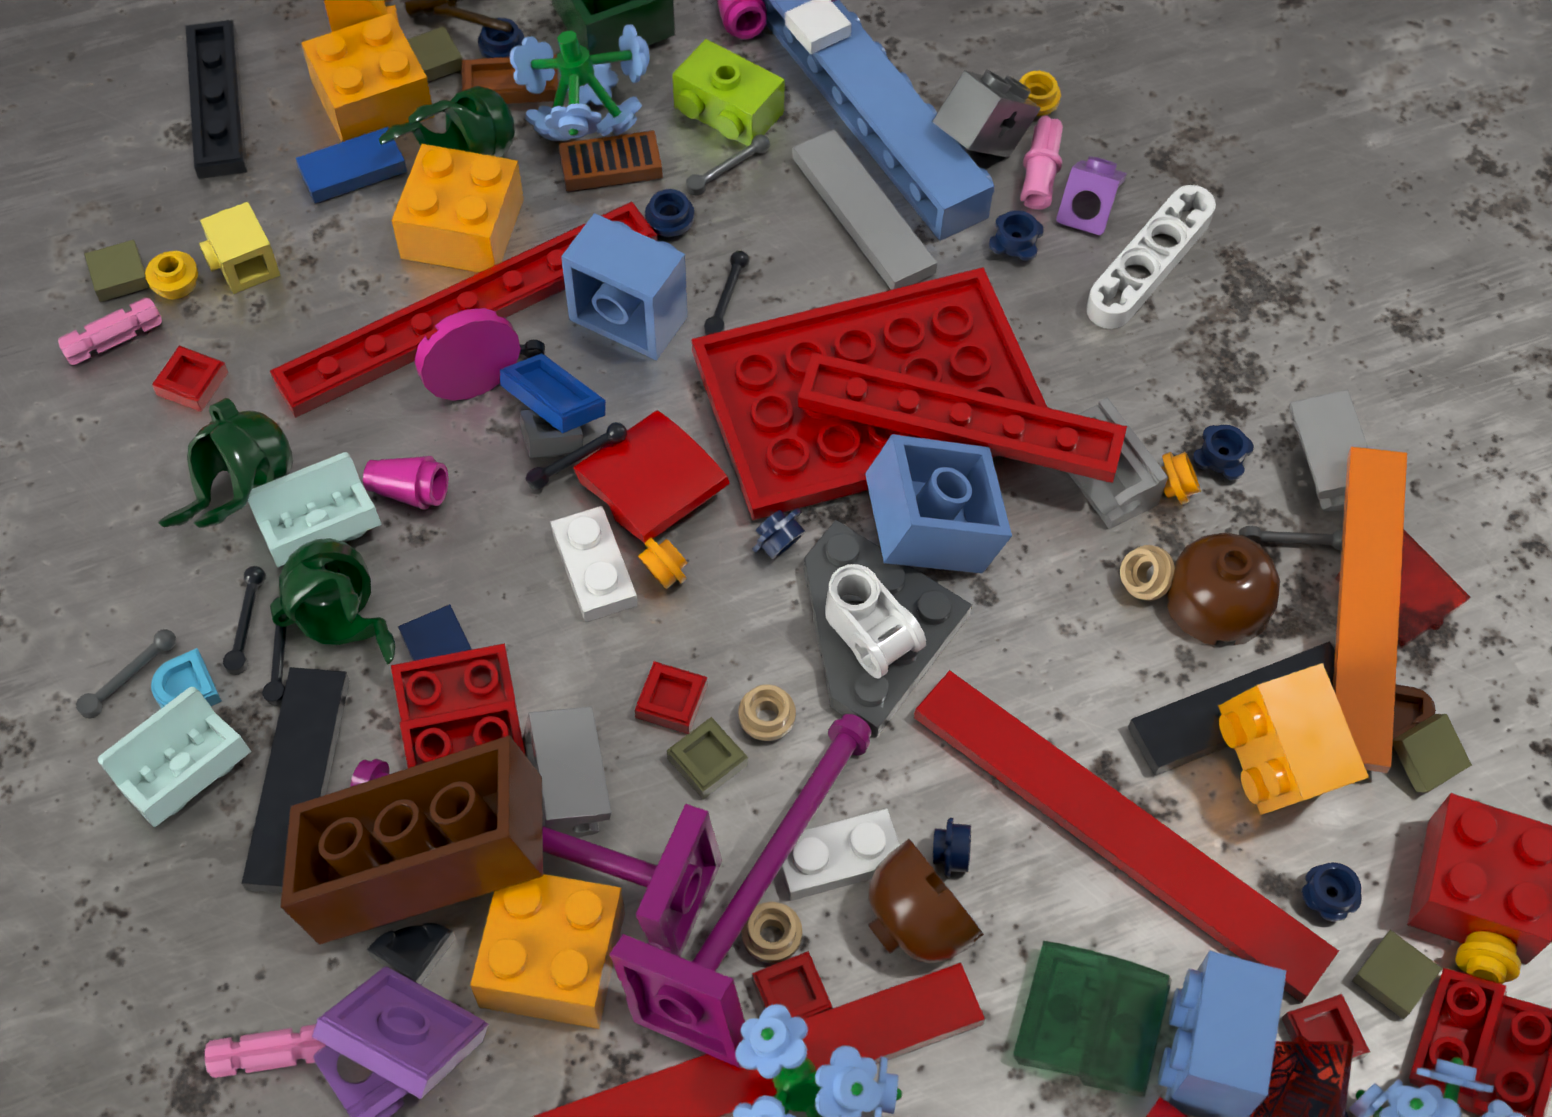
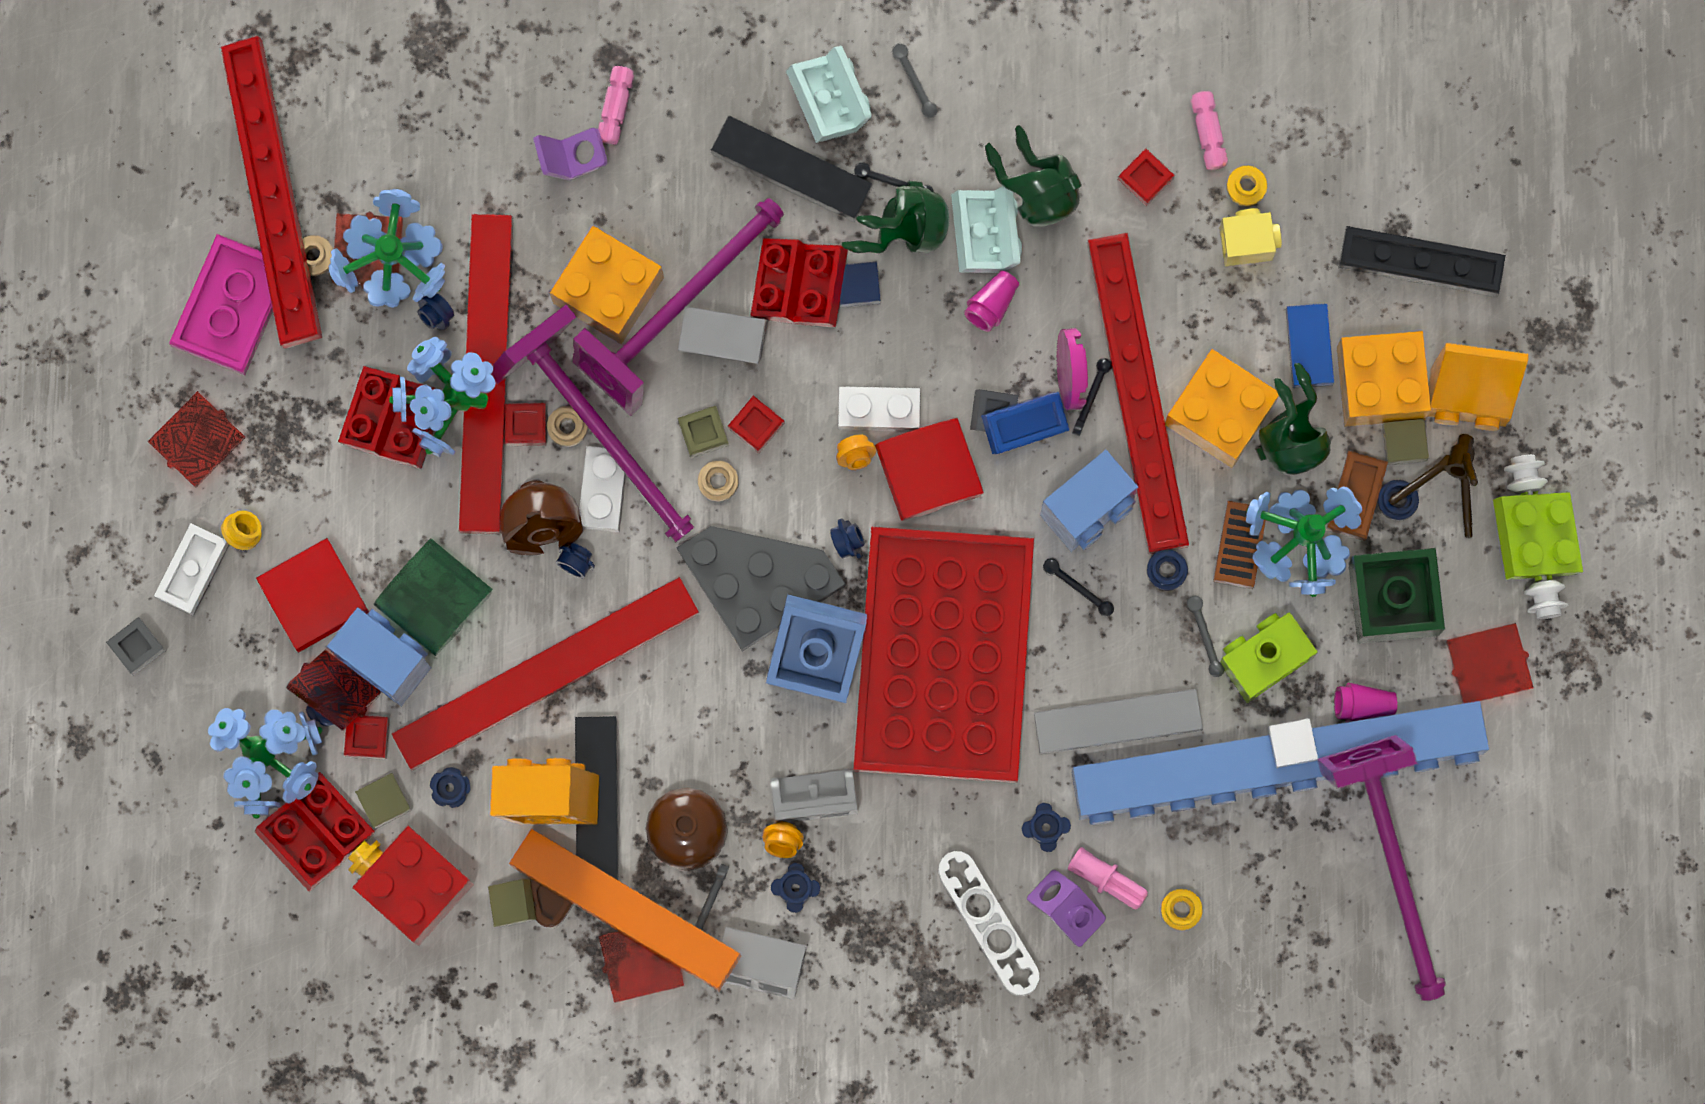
camera: 115 degrees right, 20 degrees up
olive tile [84,239,150,302] -> none
medium azure tile [151,648,222,708] -> none
black hinge [223,566,266,675] -> none
reddish brown brick [280,735,543,945] -> none
medium lavender tile [312,966,489,1099] -> none
black tile [367,923,456,985] -> none
black hinge [525,422,627,490] -> none
red plate [798,352,1127,483] -> none
white piece [825,564,926,679] -> none
dark grey brick [932,70,1041,157] -> none
tan plate [1120,545,1175,601] -> none

